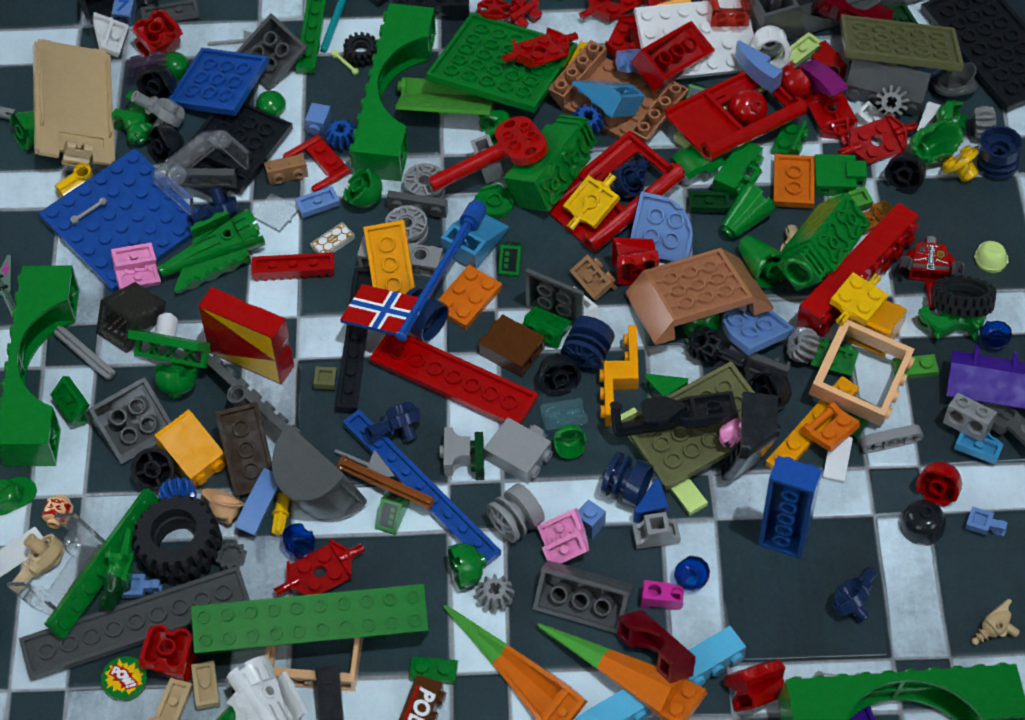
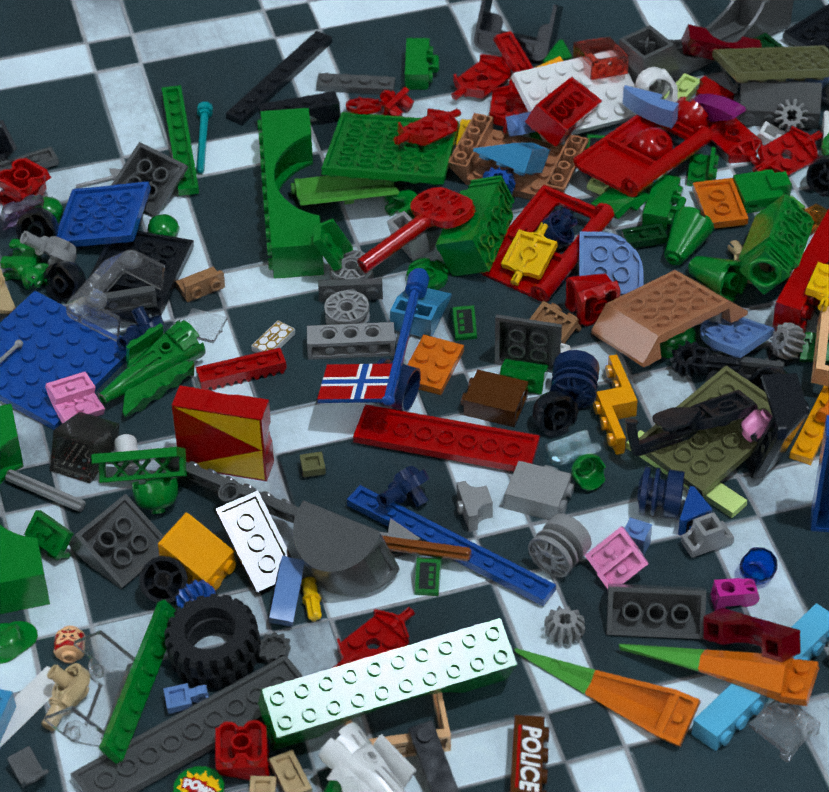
camera: 15 degrees left, 10 degrees down
animal [98,528,134,611] -> none
light nougat piece [201,488,245,525] -> none
clear blue hair [281,523,316,559] -> none
red plate [283,134,351,192] -> none
medium blue plate [295,186,340,218] -> none
medium blue brick [305,103,332,136] -> none
blue gear [325,118,356,151] -> none
yellowish green hinge [331,50,359,75] -> none
black plate [335,268,373,412] -> none
black tyre [343,32,377,68] -> none
green cylinder [344,168,383,209] -> none
light orange plate [363,220,416,294] -> none
green plate [409,656,458,685] -> none
green cylinder [448,543,487,590] -> none
dark green plate [470,432,485,481] -> none
green slope [644,374,688,397] -> none
none -> green bracket [313,219,353,271]

